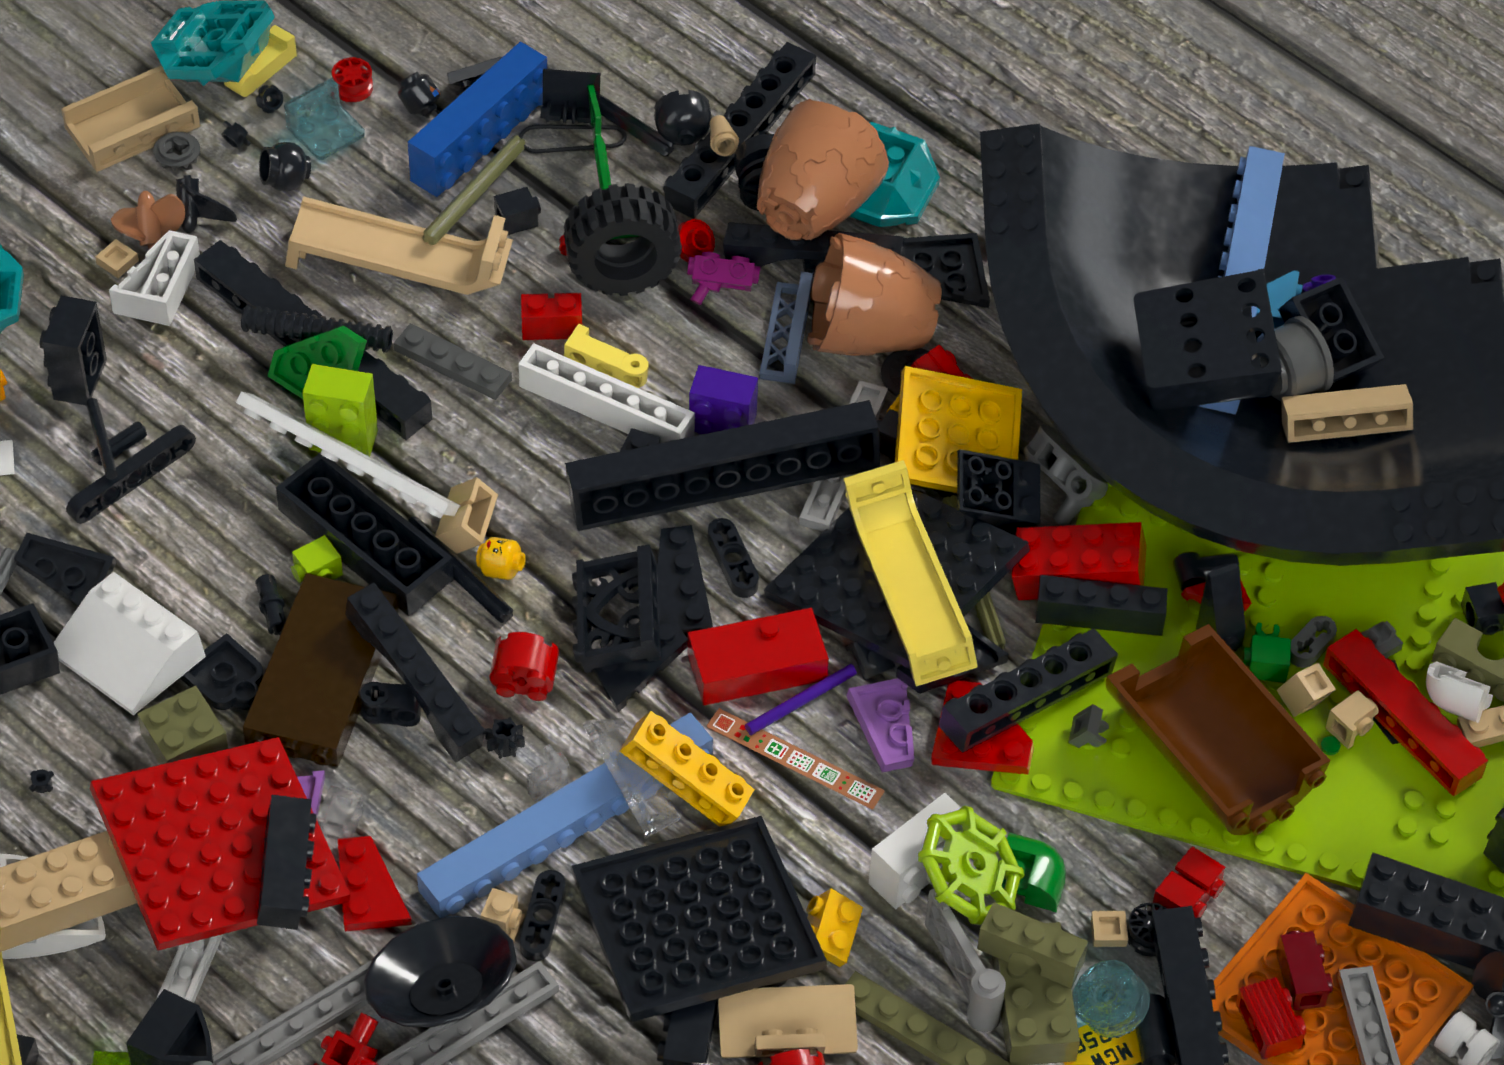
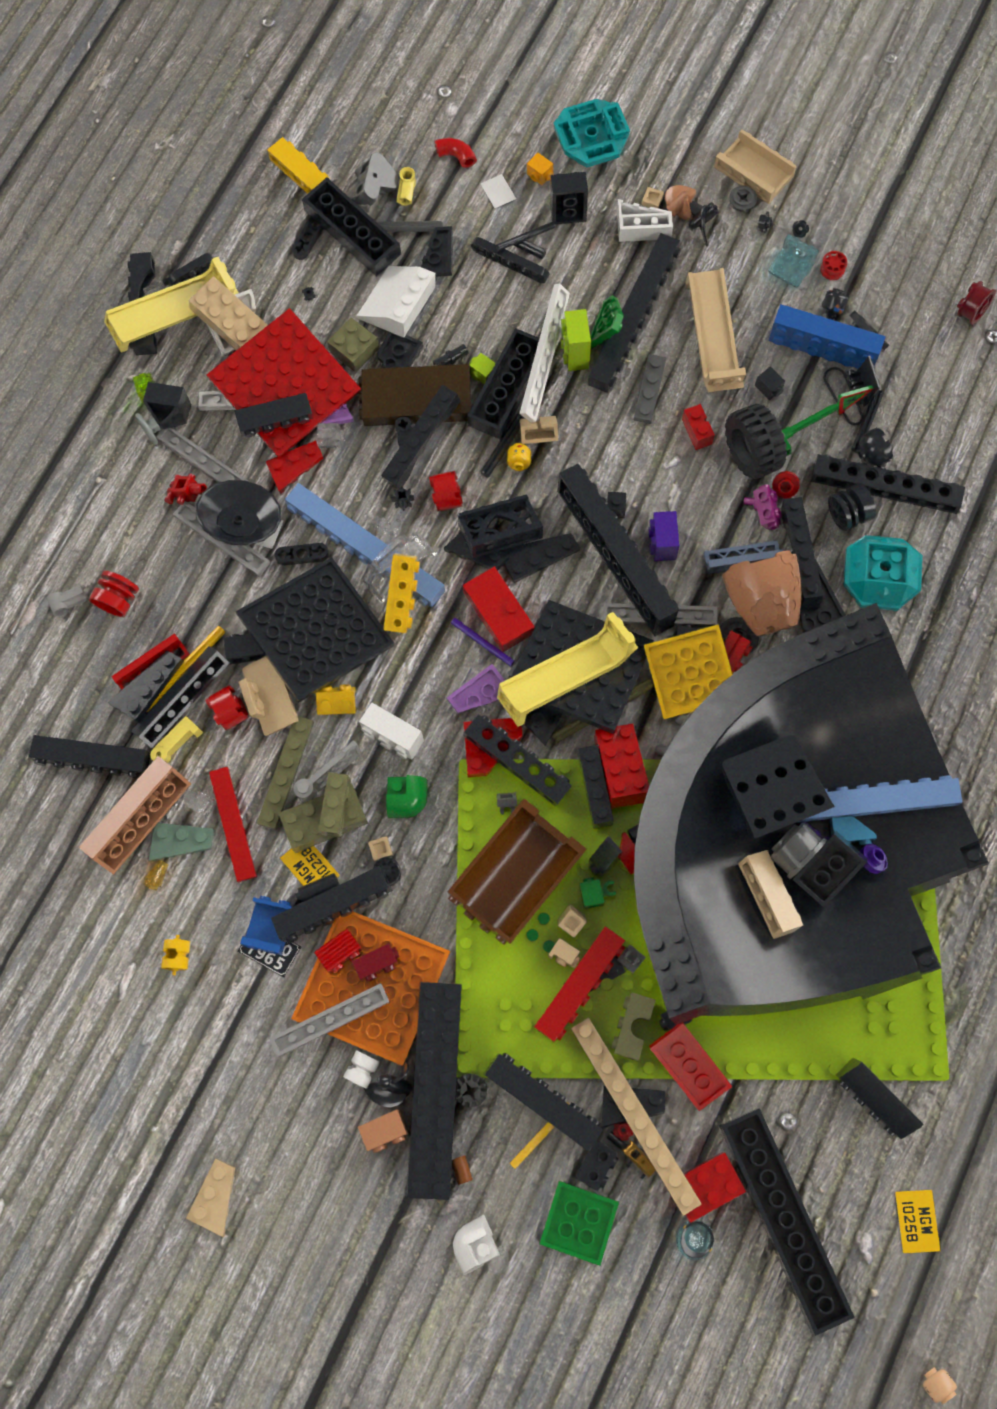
camera: 80 degrees right, 20 degrees up
teal piece [151,0,275,86] -> none
light yellow leg [224,25,297,97] -> none
black piece [241,305,393,353] -> none
black piece [259,142,311,191] -> none
olive axle [423,135,526,245] -> none
tan brick [480,888,525,943] -> none
white brick [518,343,695,443] -> none
light yellow leg [564,324,648,388] -> none
sticker [706,708,885,809] -> none
black beam [708,518,759,598] -> none
tan cone [710,115,739,156] -> none
nougat piece [757,99,889,240] -> none
lime plate [918,806,1024,925] -> none
black slope [957,449,1041,532] -> none
clear light blue wheel [1073,960,1150,1038] -> none
red piece [1153,846,1226,918] -> none
dark grey beam [1290,616,1337,668] -> none
white brick [1426,661,1493,723] -> none

